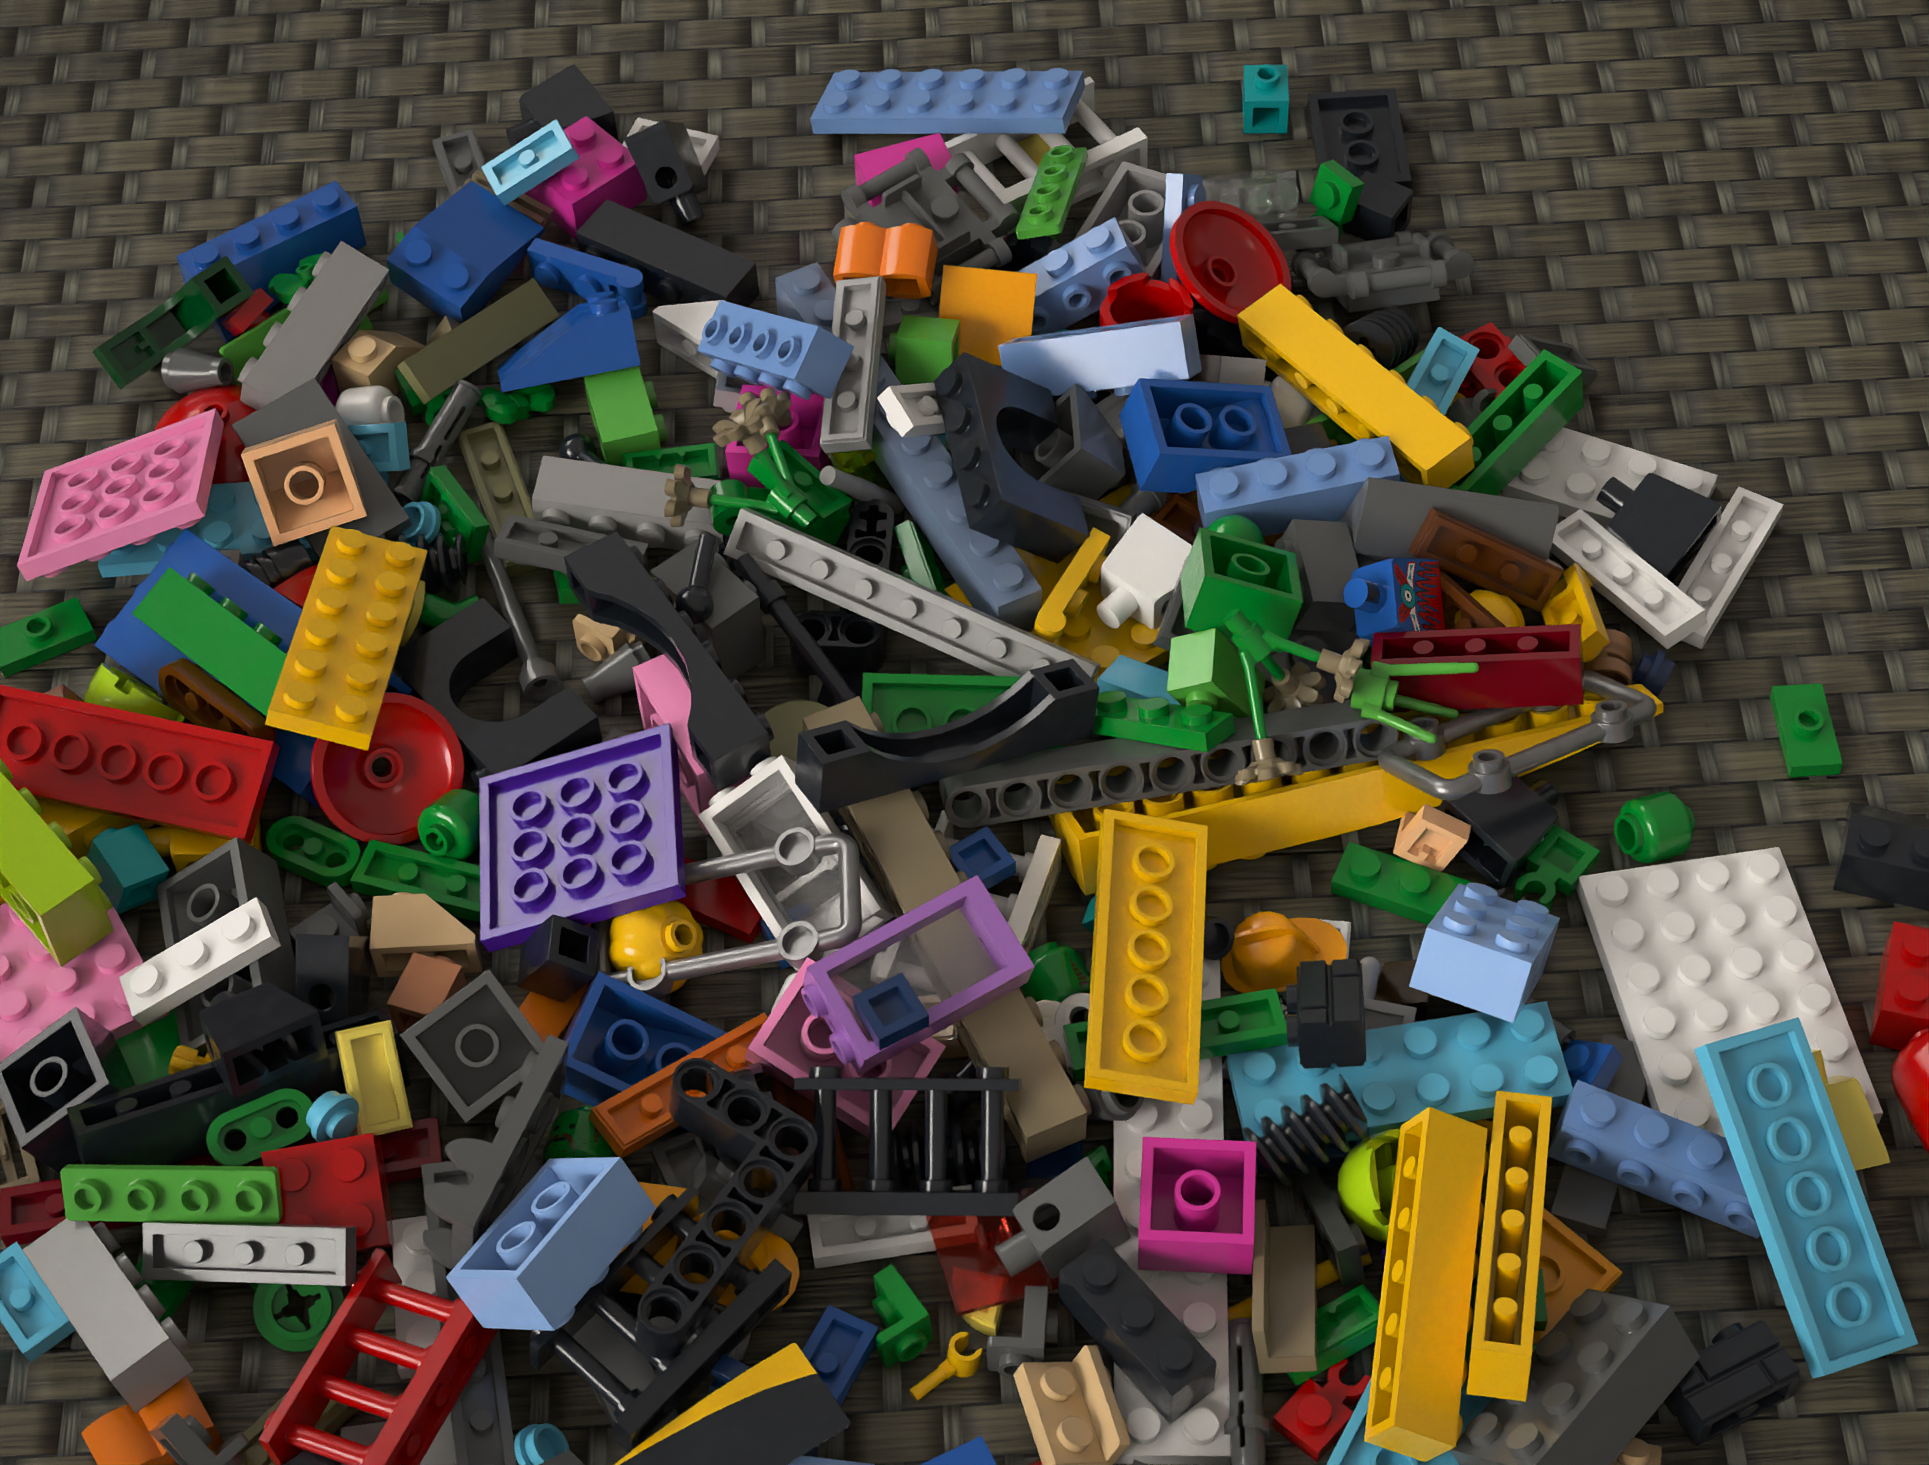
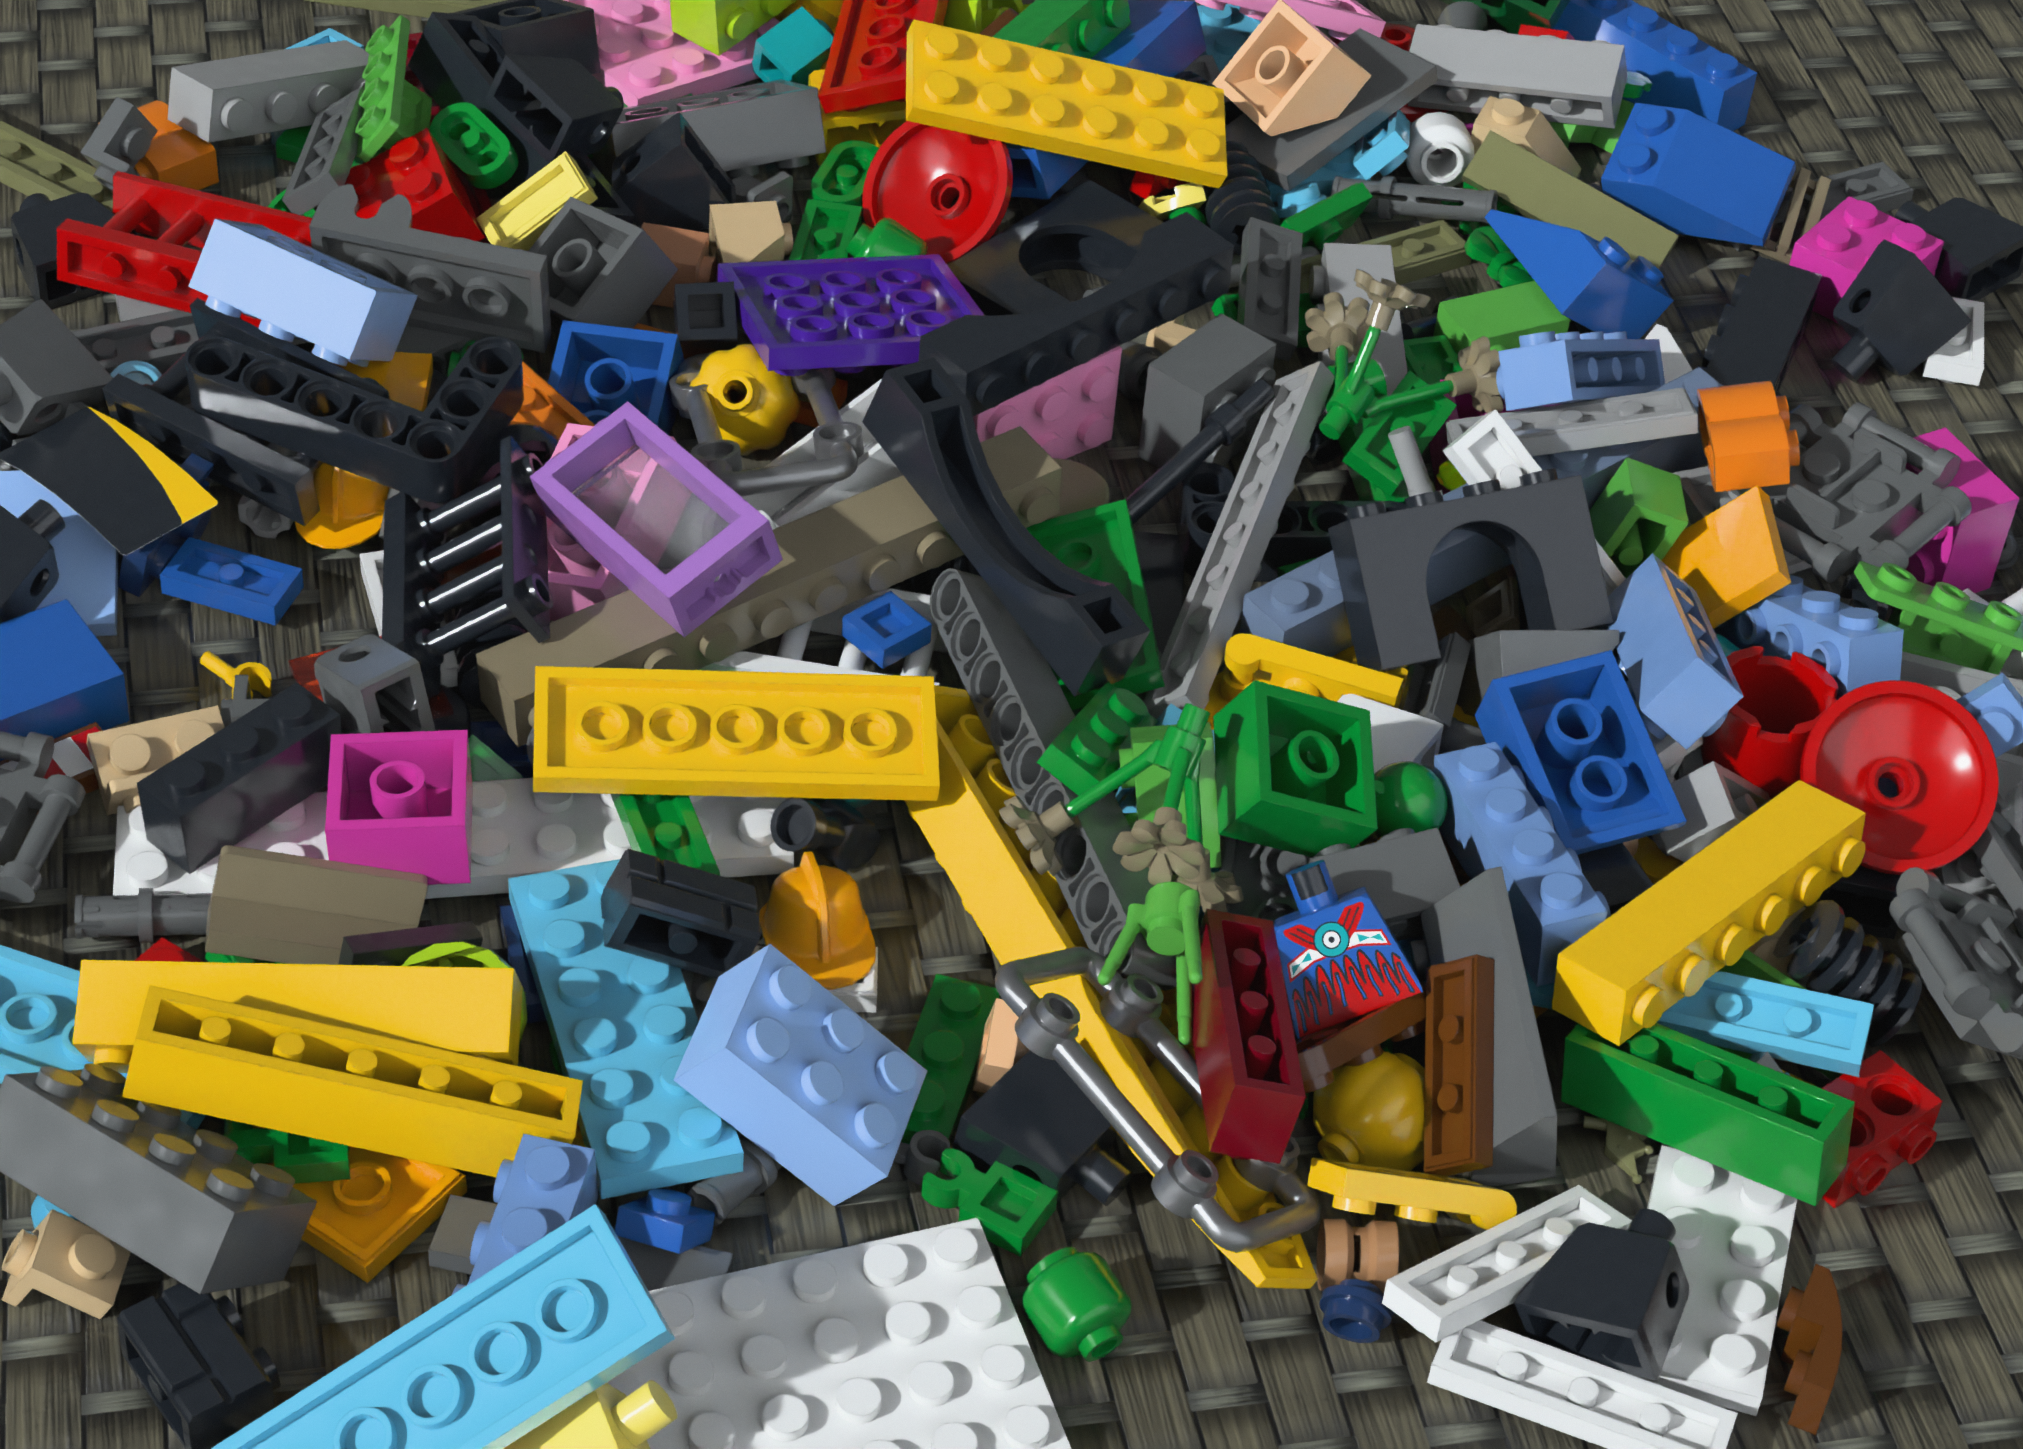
camera: 75 degrees right, 10 degrees down
white plate [119,897,281,1026] -> none
medium azure plate [306,1091,359,1142] -> none
medium azure plate [481,119,580,206] -> none
blue plate [527,238,648,319] -> none
black bar [674,534,718,626] -> none
dark blue plate [853,972,929,1050] -> none
green bracket [872,1264,933,1368] -> none
black piece [1243,1074,1370,1186] -> none
dark grey tile [1508,334,1599,387] -> none
none -> reddish brown slope [1776,1264,1842,1435]

